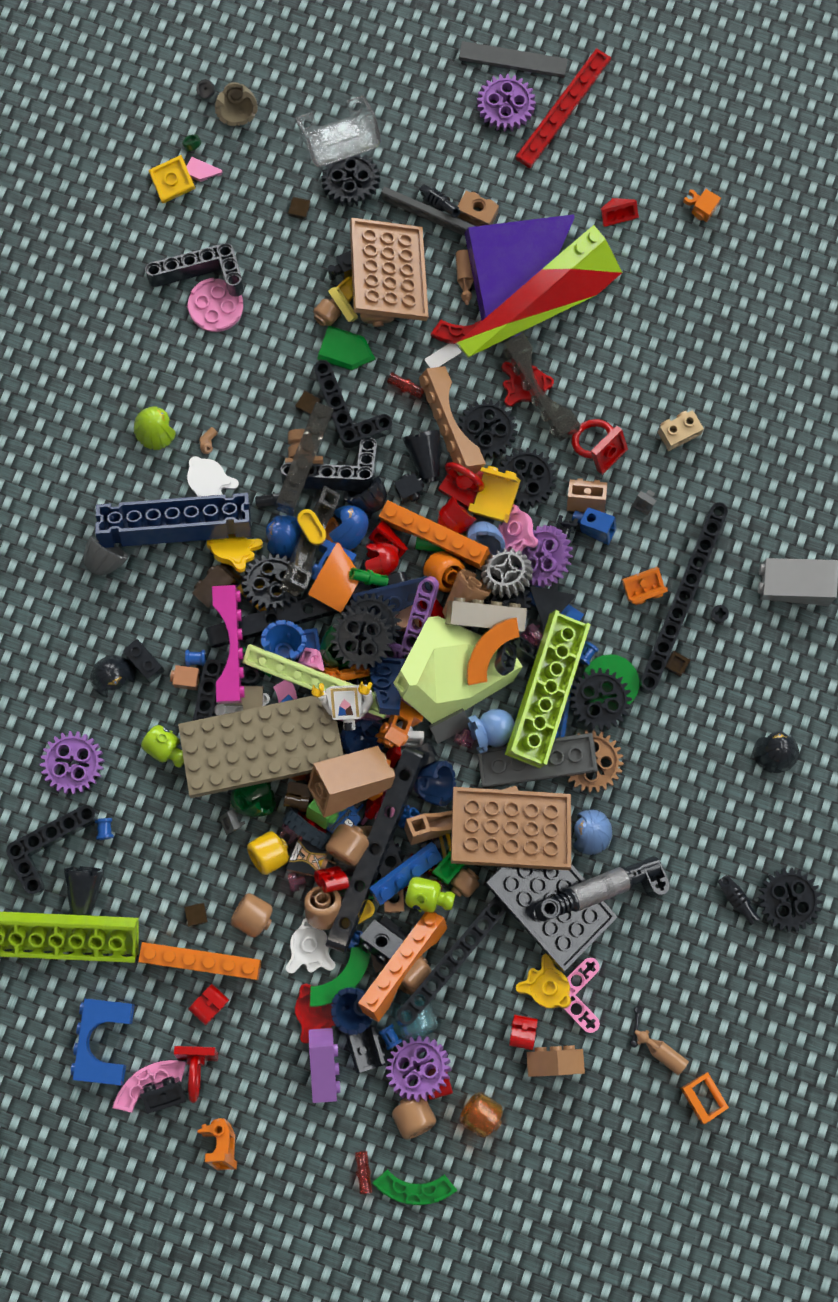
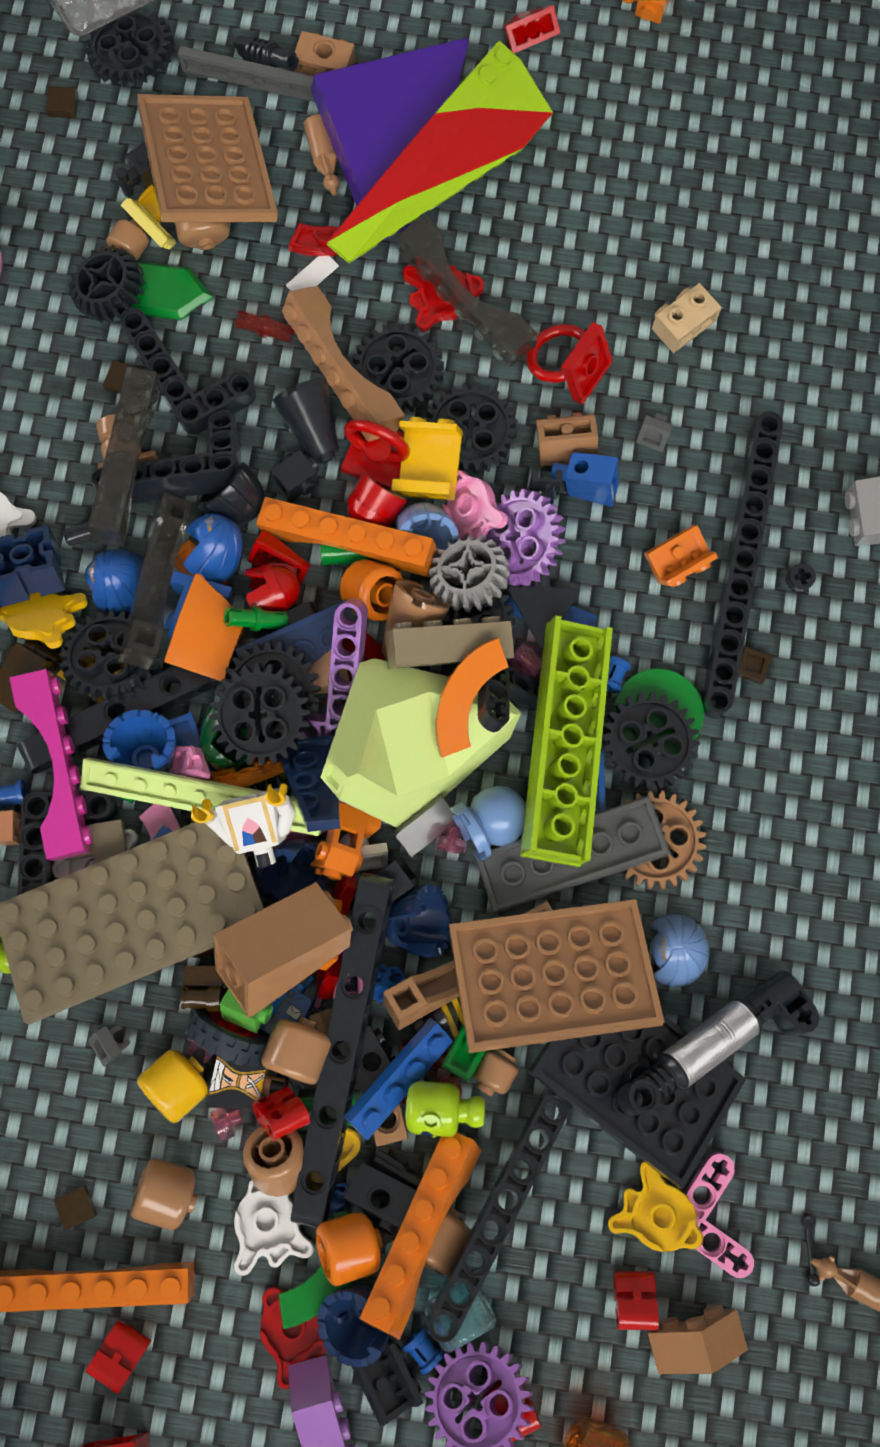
camera: 10 degrees left, 0 degrees up
dark green hair [230,782,276,817] -> none
yellow tile [297,509,326,545] -> none
none -> black gear [68,245,146,323]
none -> orange head [315,1212,383,1287]

